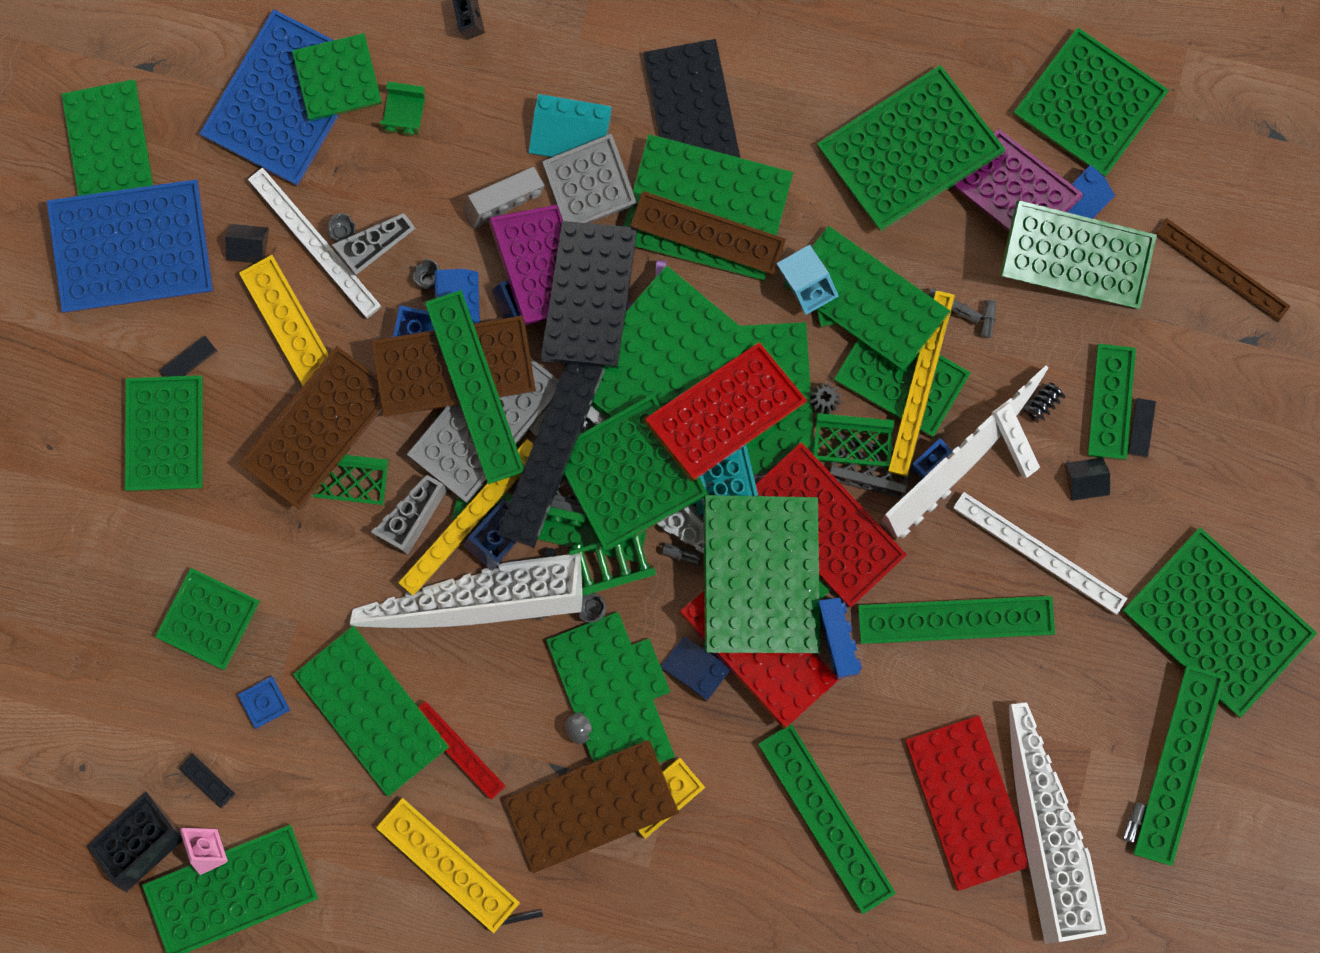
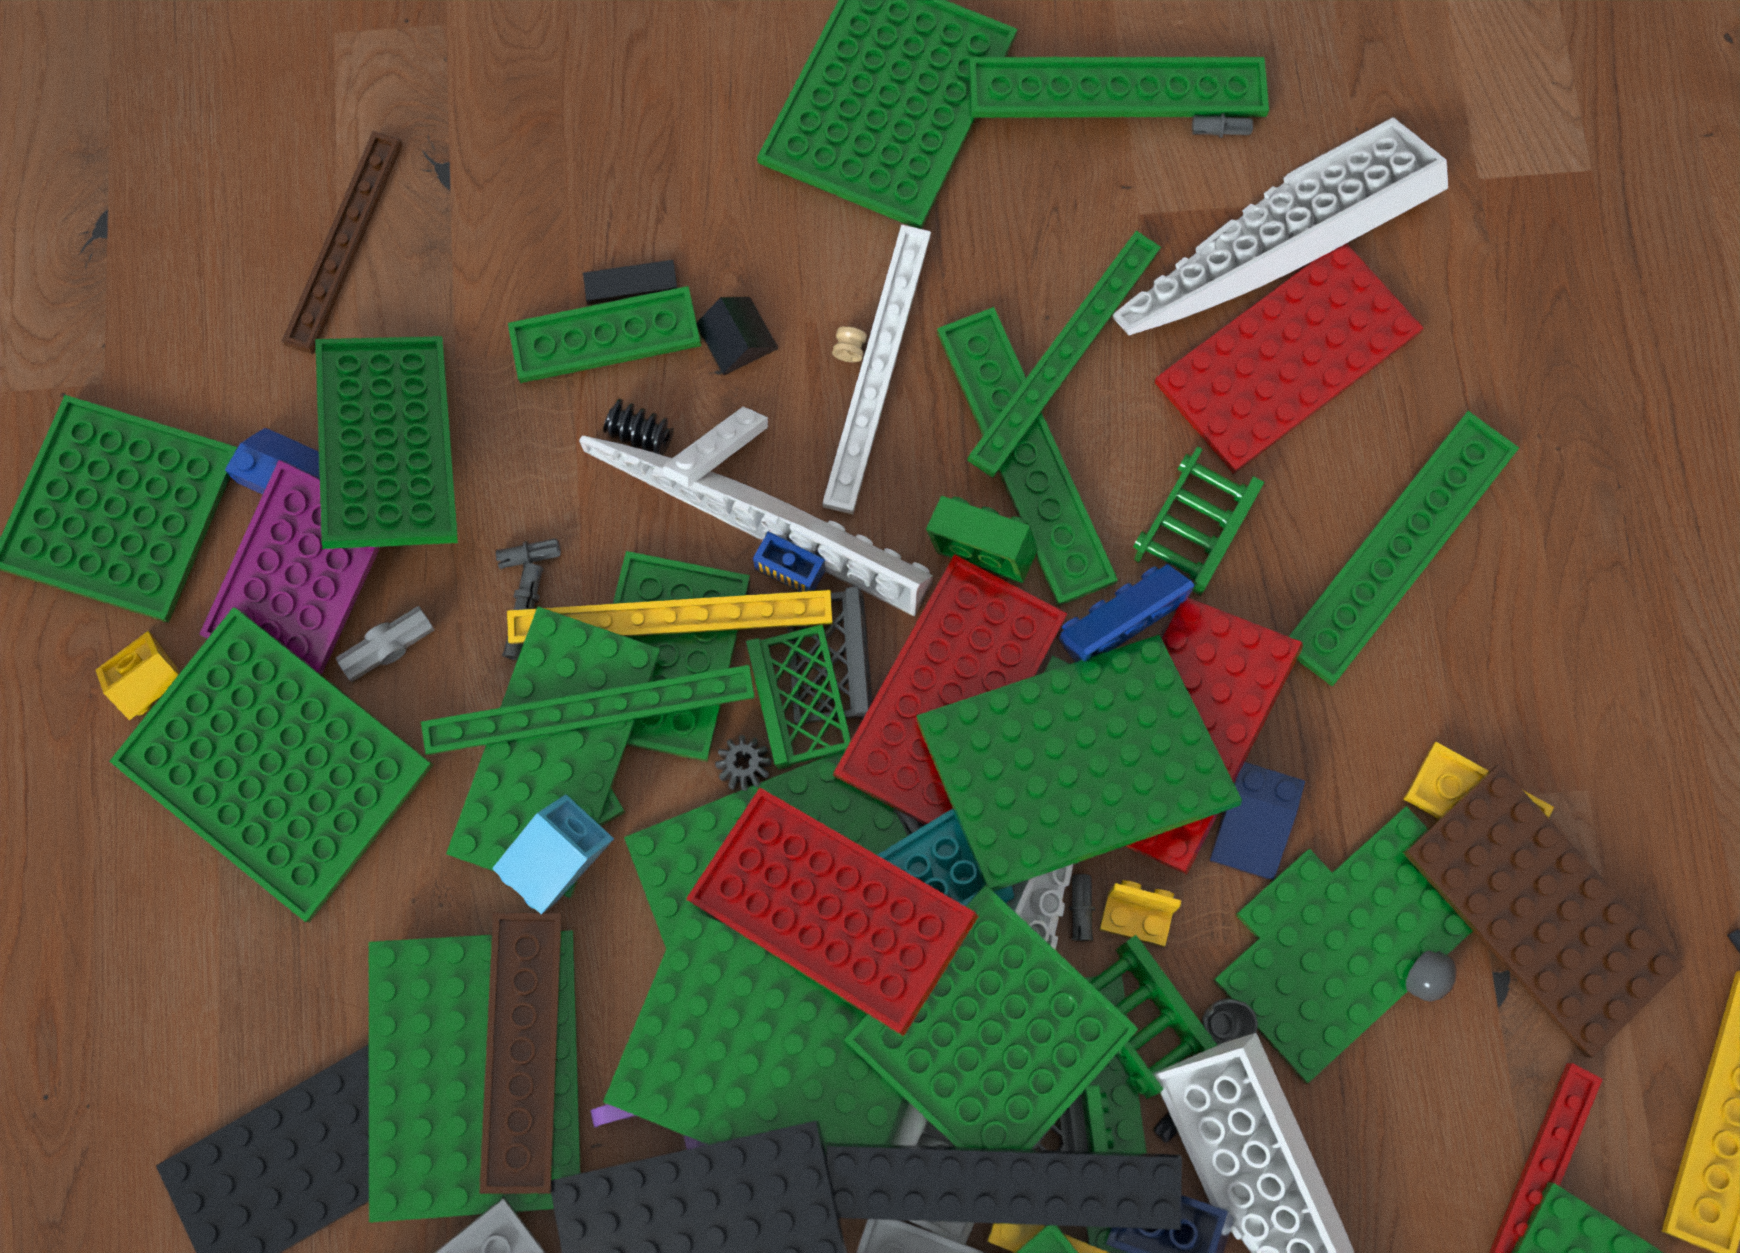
camera: 110 degrees left, 5 degrees down
none -> yellow slope [96,631,180,720]
none -> light grey piece [336,606,435,682]
none -> green plate [421,665,755,755]
none -> tan wheel [832,327,867,362]
none -> green brick [926,495,1038,583]
none -> green plate [967,231,1161,478]
none -> yellow bracket [1099,880,1181,948]
none -> green fence [1133,446,1265,596]

